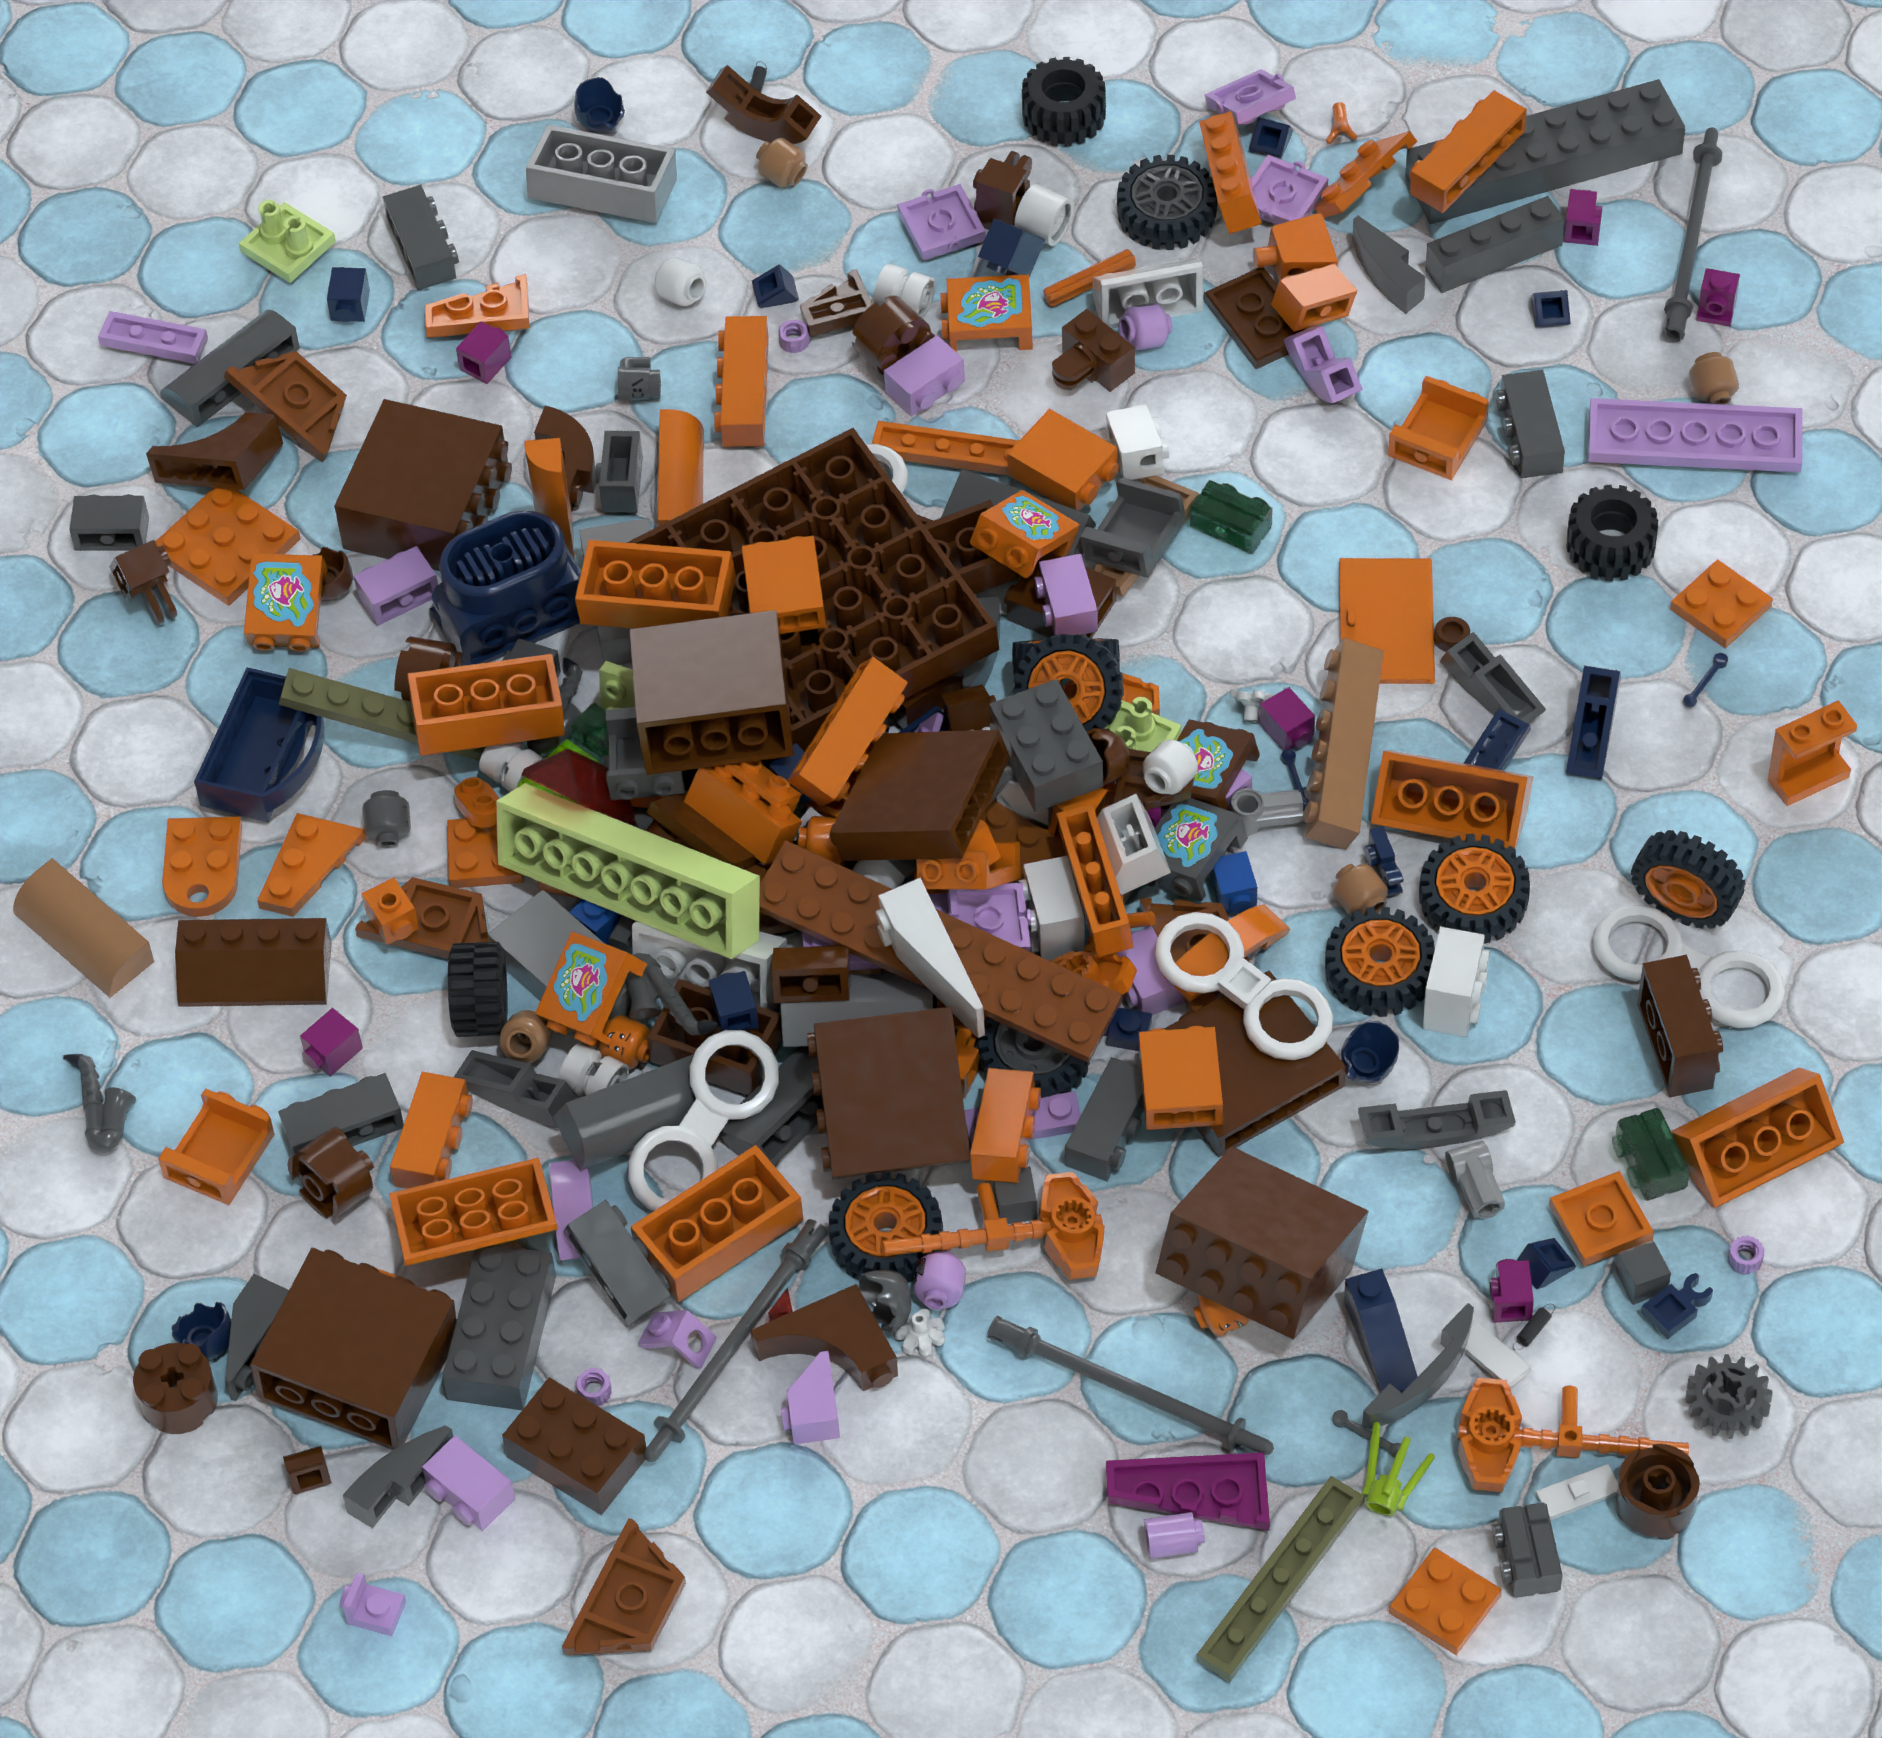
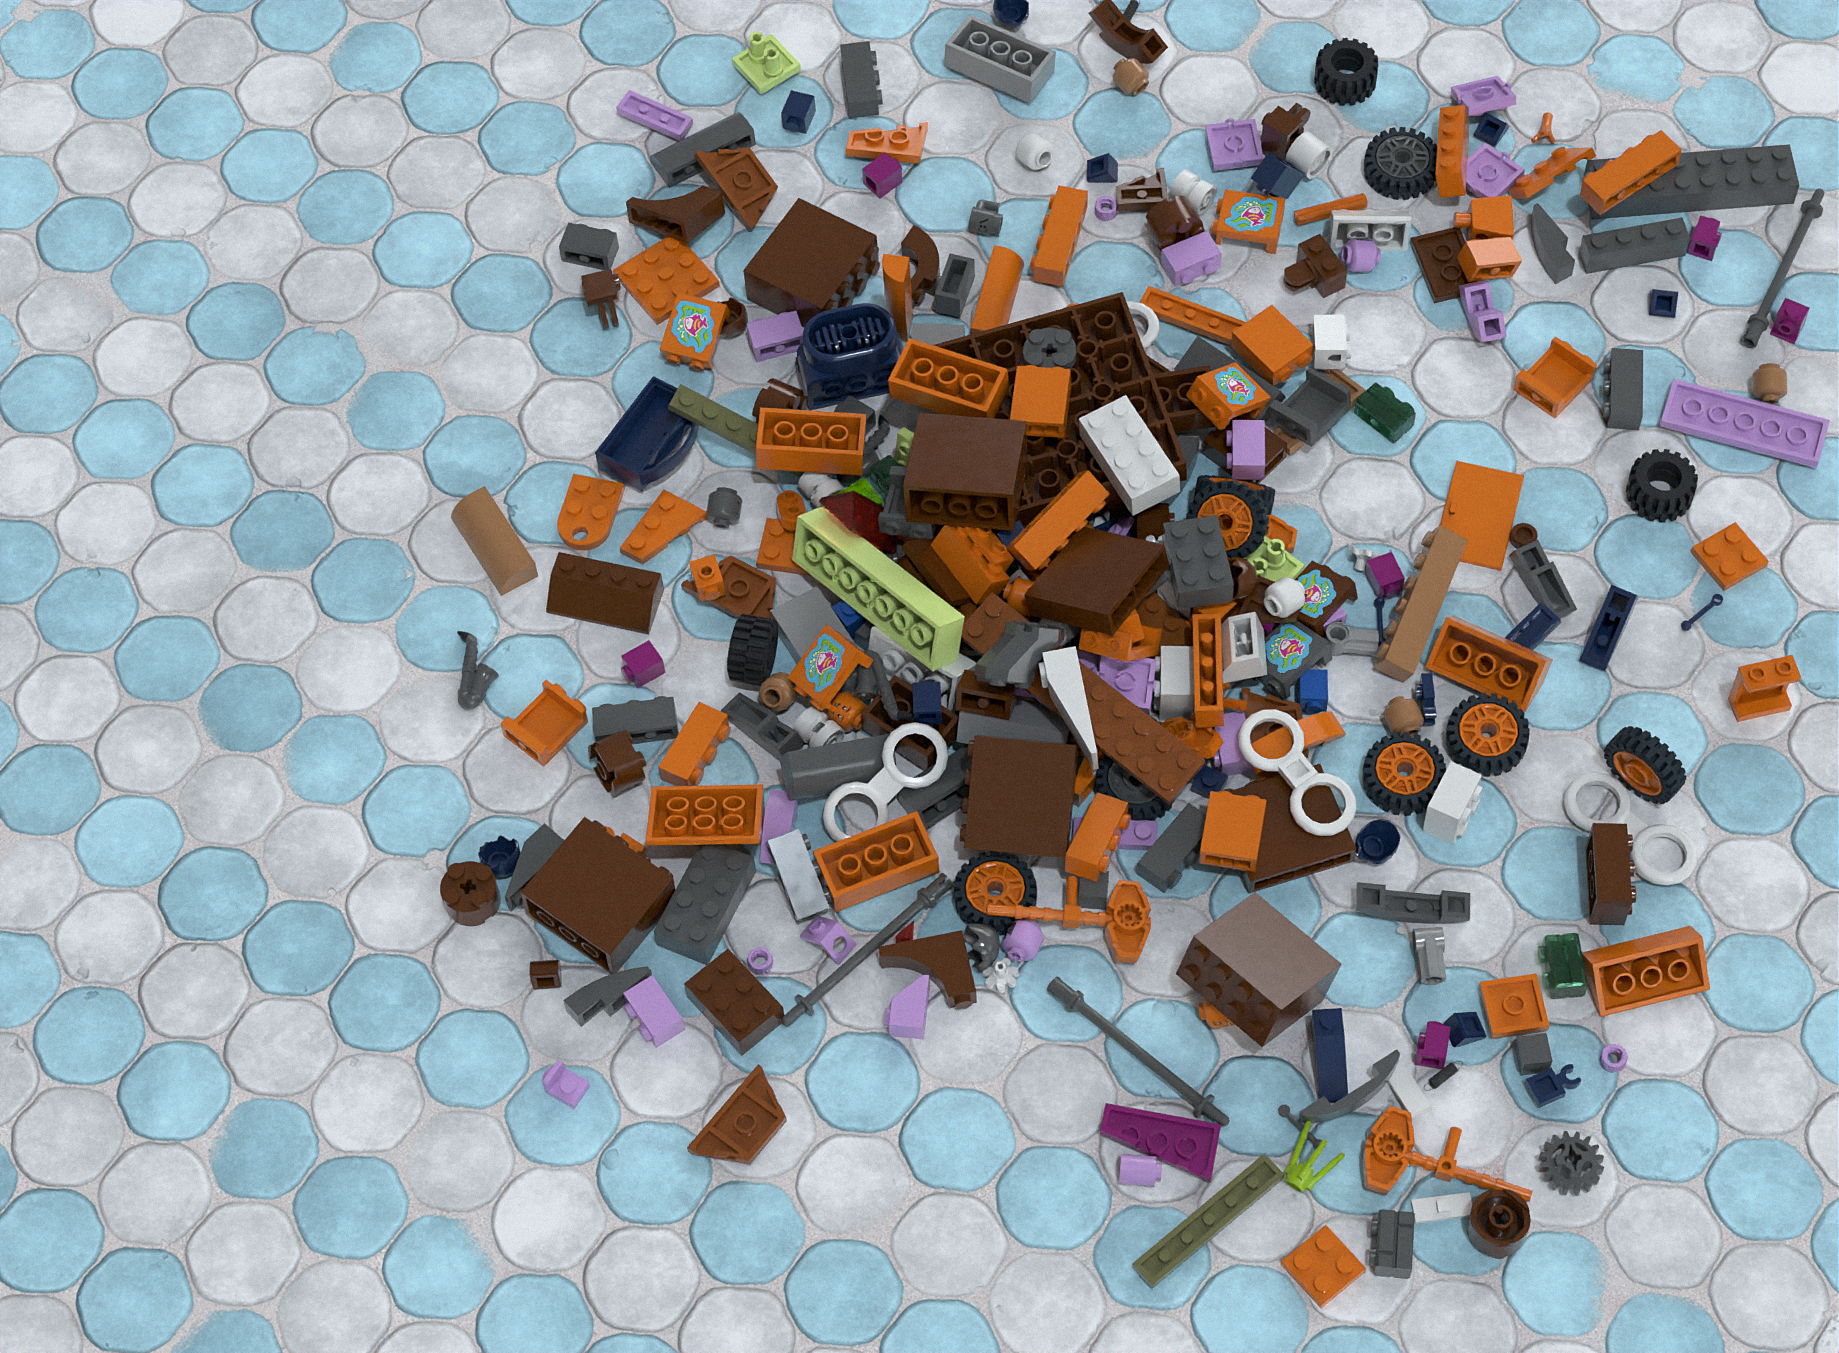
camera: 15 degrees right, 5 degrees up
none -> dark grey brick [974,621,1066,688]
none -> dark grey plate [1023,328,1077,369]
none -> white brick [1079,395,1180,516]

